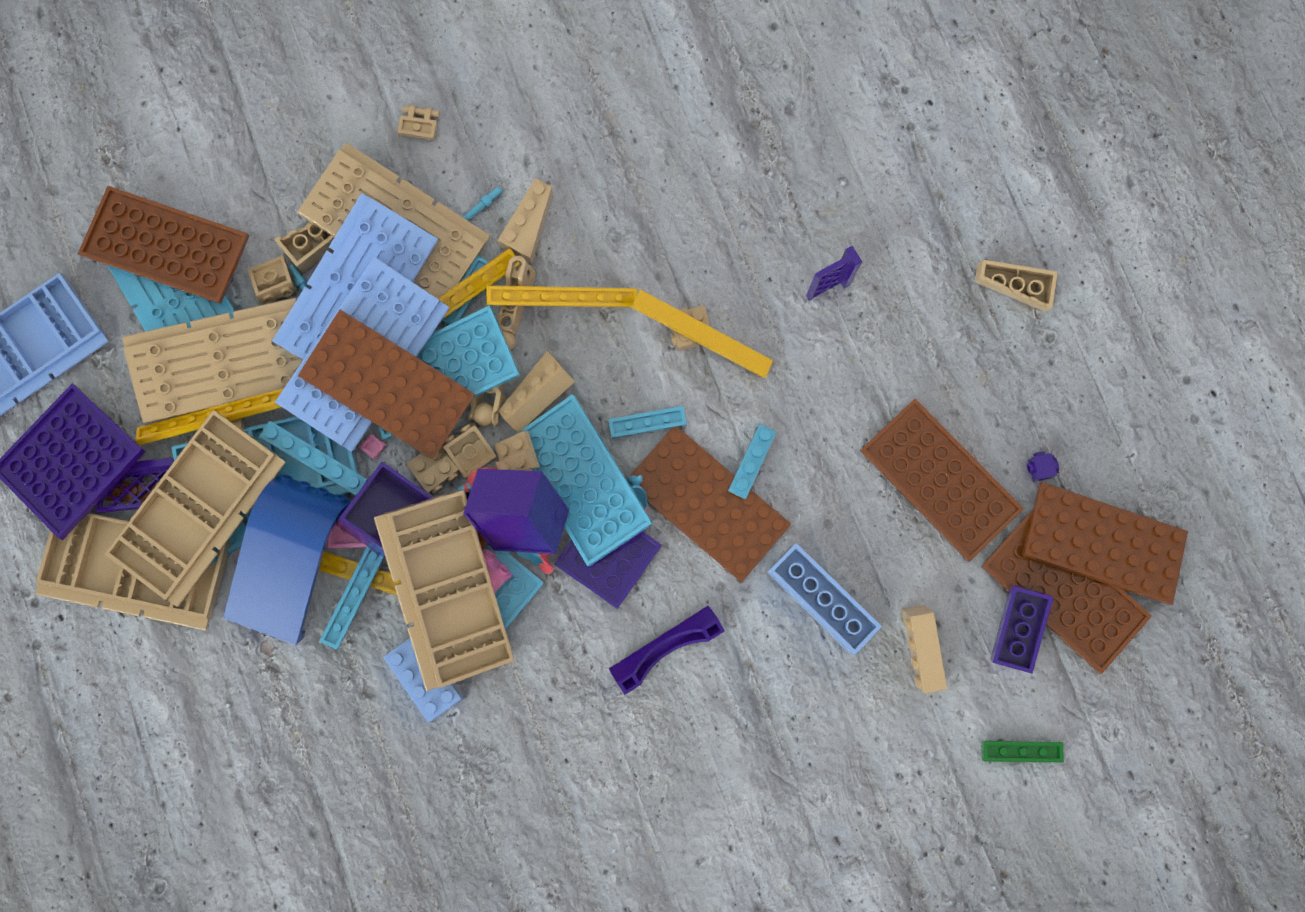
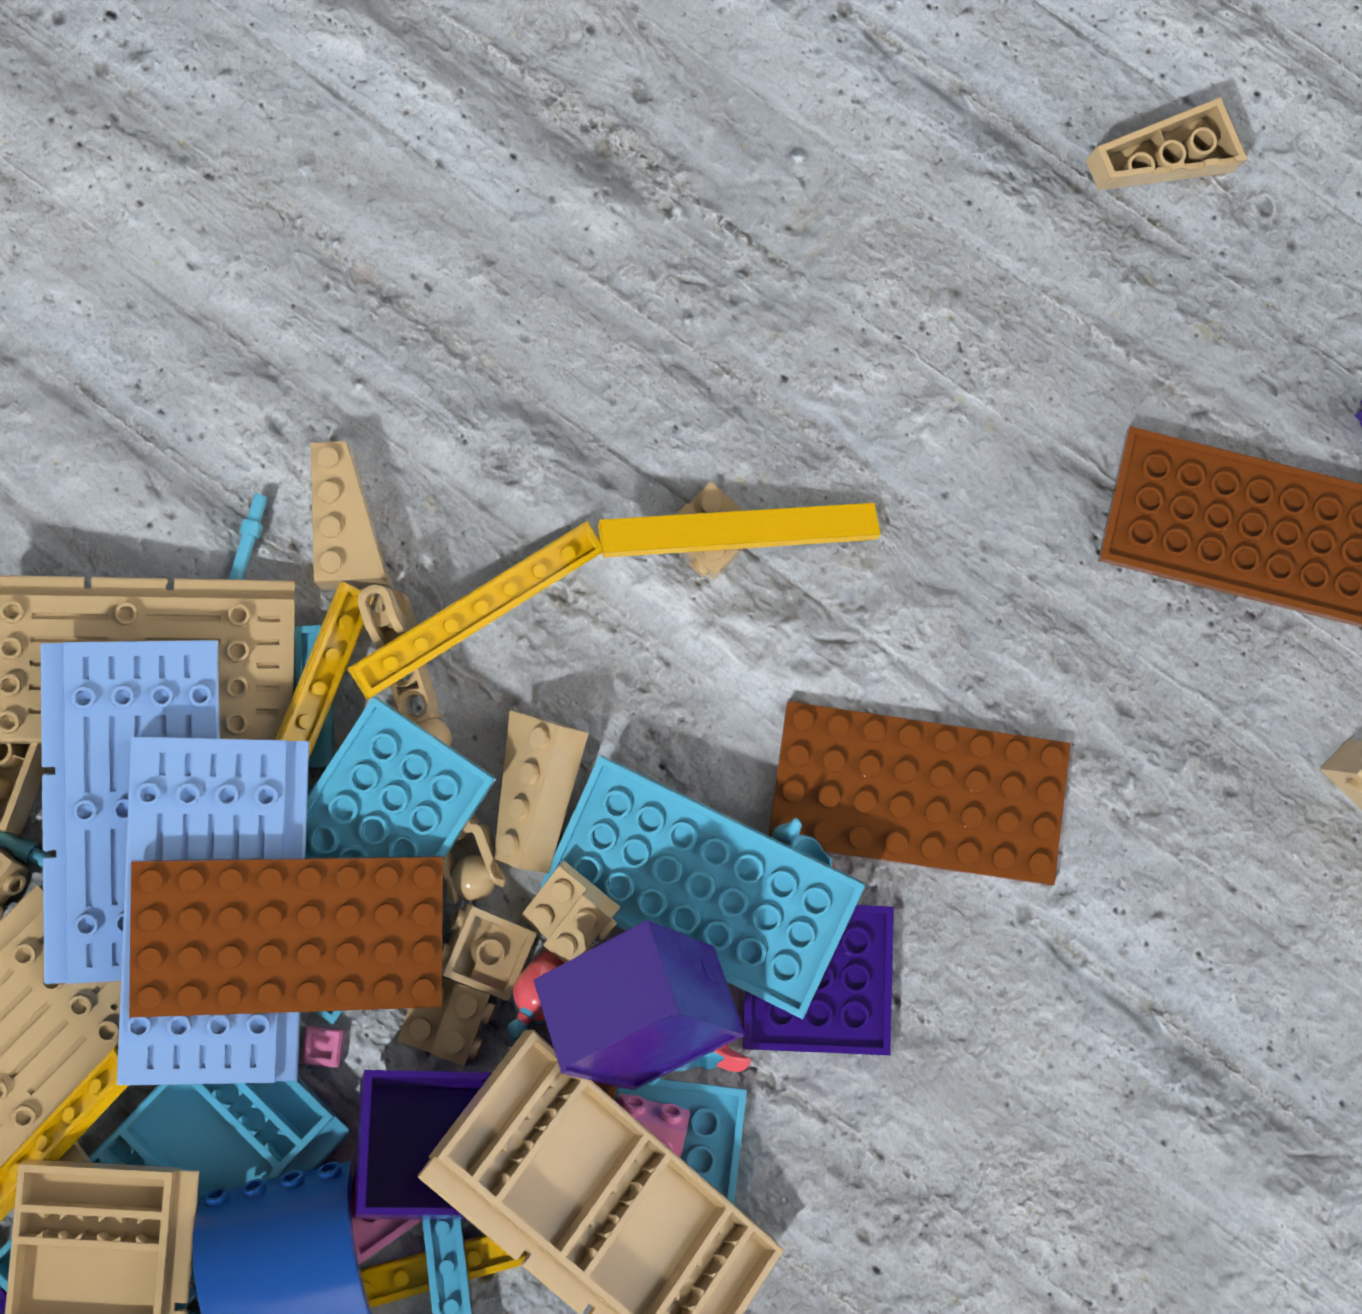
camera: 35 degrees left, 0 degrees up
medium azure plate [259,421,368,495] -> none
tan plate [397,105,440,141] -> none
medium azure plate [608,406,687,439] -> none
dark purple arch [609,605,725,695] -> none
medium azure plate [728,424,777,499] -> none
light blue brick [767,543,882,655] -> none
dark purple fence [806,246,862,301] -> none

